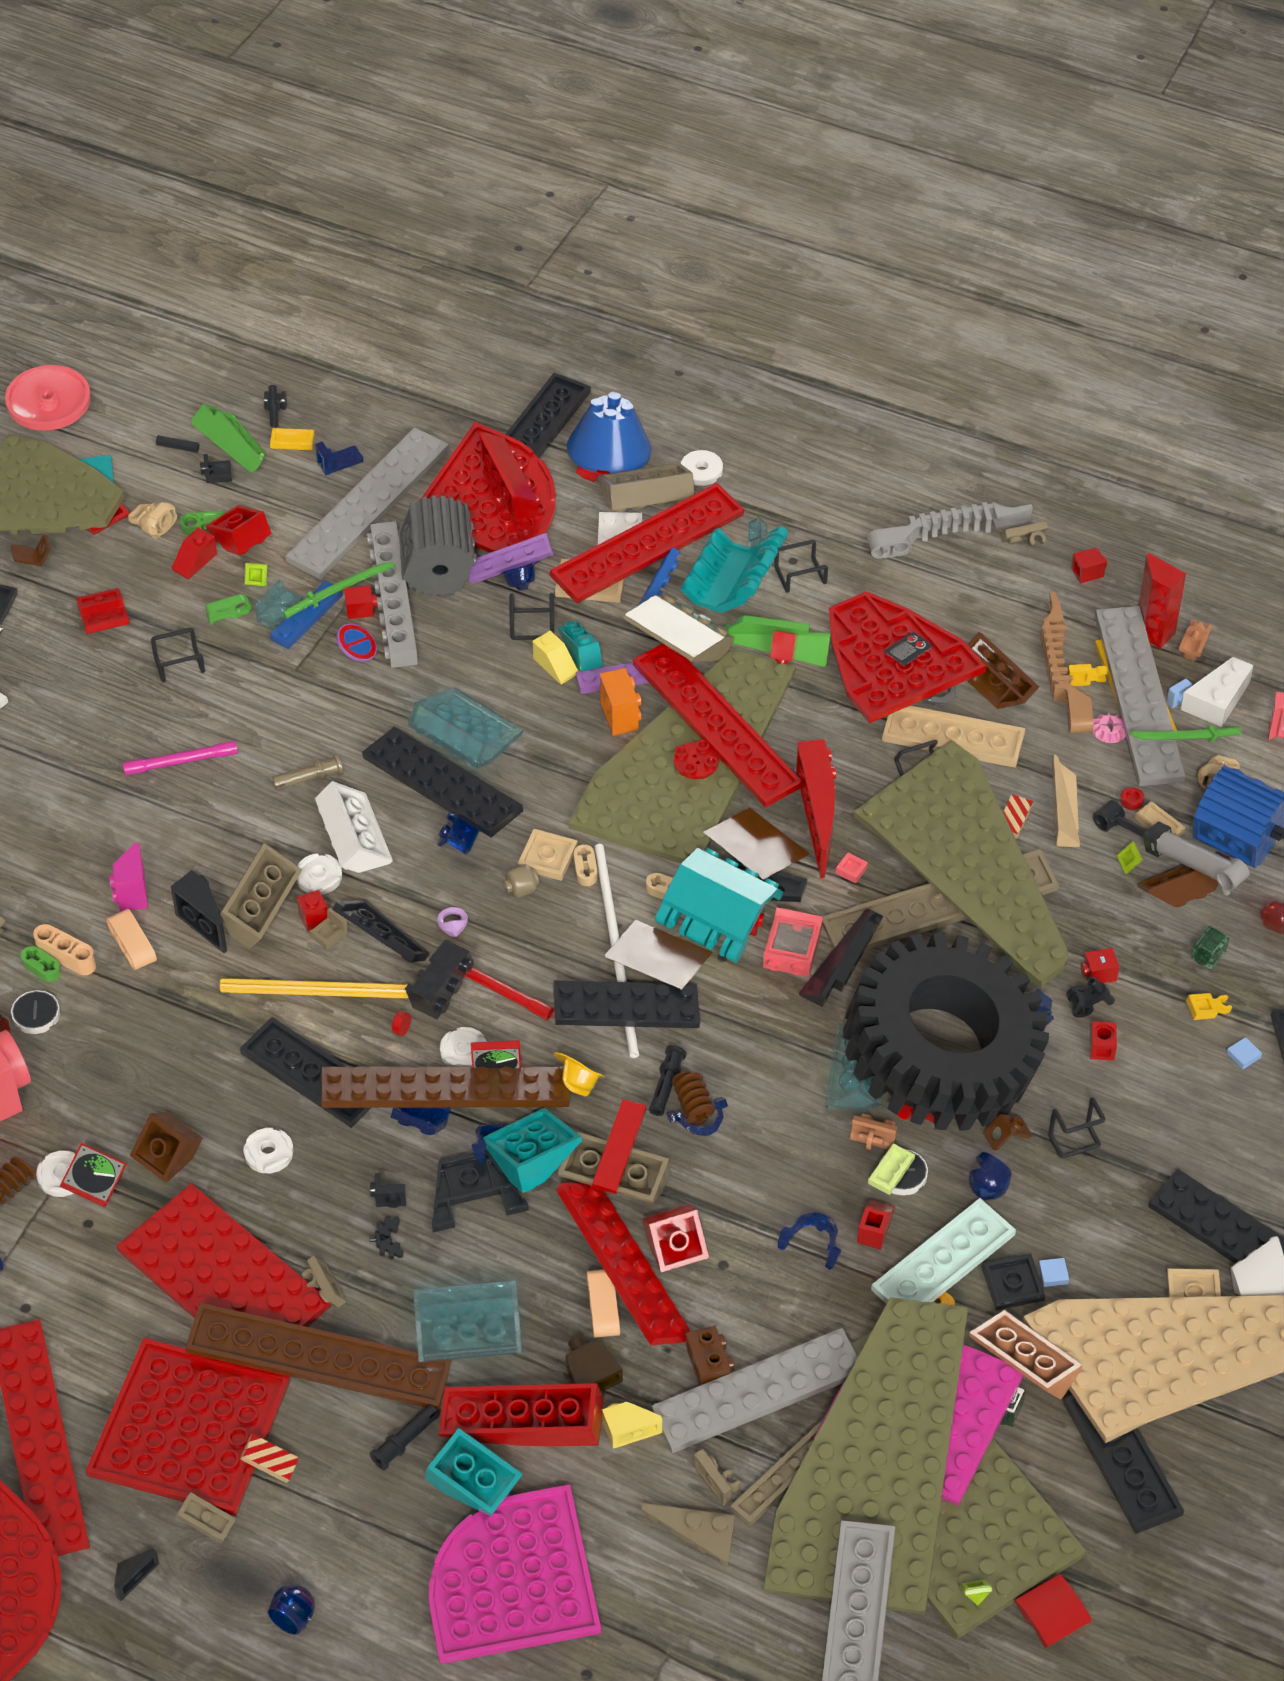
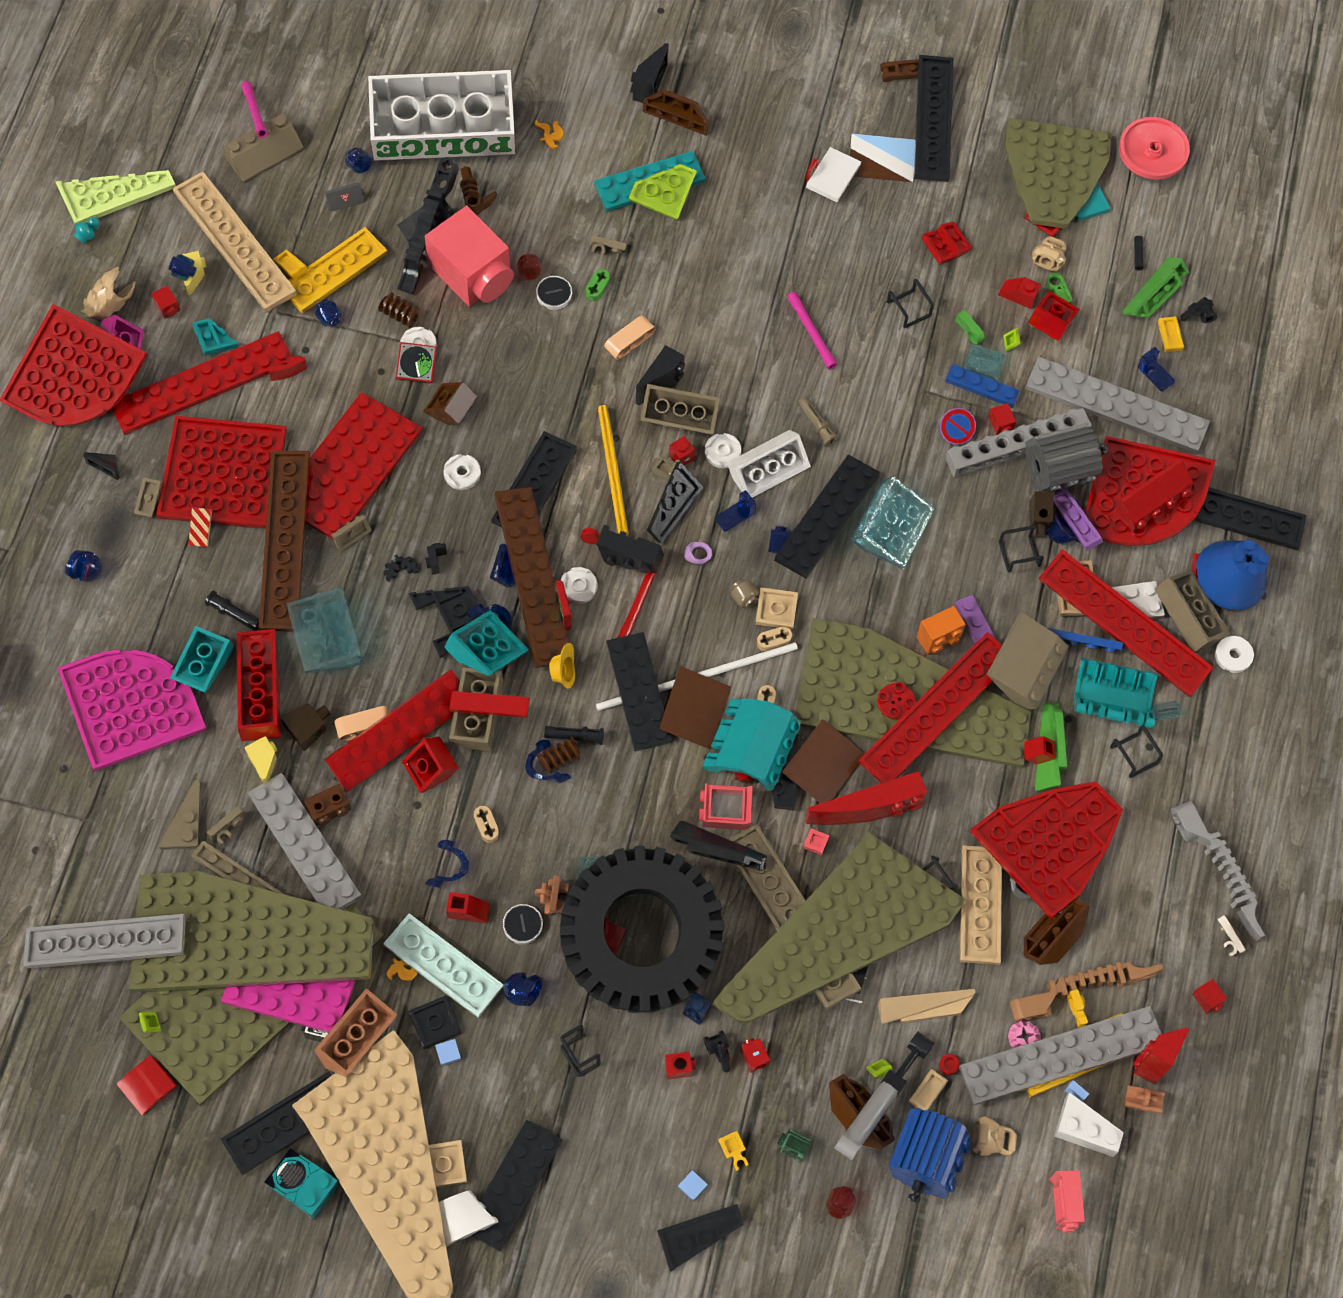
camera: 75 degrees right, 15 degrees up
reddish brown bracket [11,534,51,566] -> none
light nougat beam [33,924,96,975] -> none
dark pink slope [109,843,148,912] -> none
black bracket [200,454,232,483] -> none
bright green sword [282,562,395,619] -> none
light yellow slope [533,631,578,684] -> none
teal slope [558,621,603,672] -> none
yellowish green plate [868,1143,915,1195] -> none
black sticker [884,632,932,666] -> none
reddish brown bracket [983,1114,1032,1150] -> none
tile [1003,794,1033,839] -> none
bright green sword [1130,725,1241,743] -> none
none -> slope [264,1148,340,1219]
none -> red slope [268,356,307,381]
none -> tan beam [474,806,499,843]
none -> clear blue bracket [715,490,757,532]
none -> dark brown torso [1029,491,1054,538]

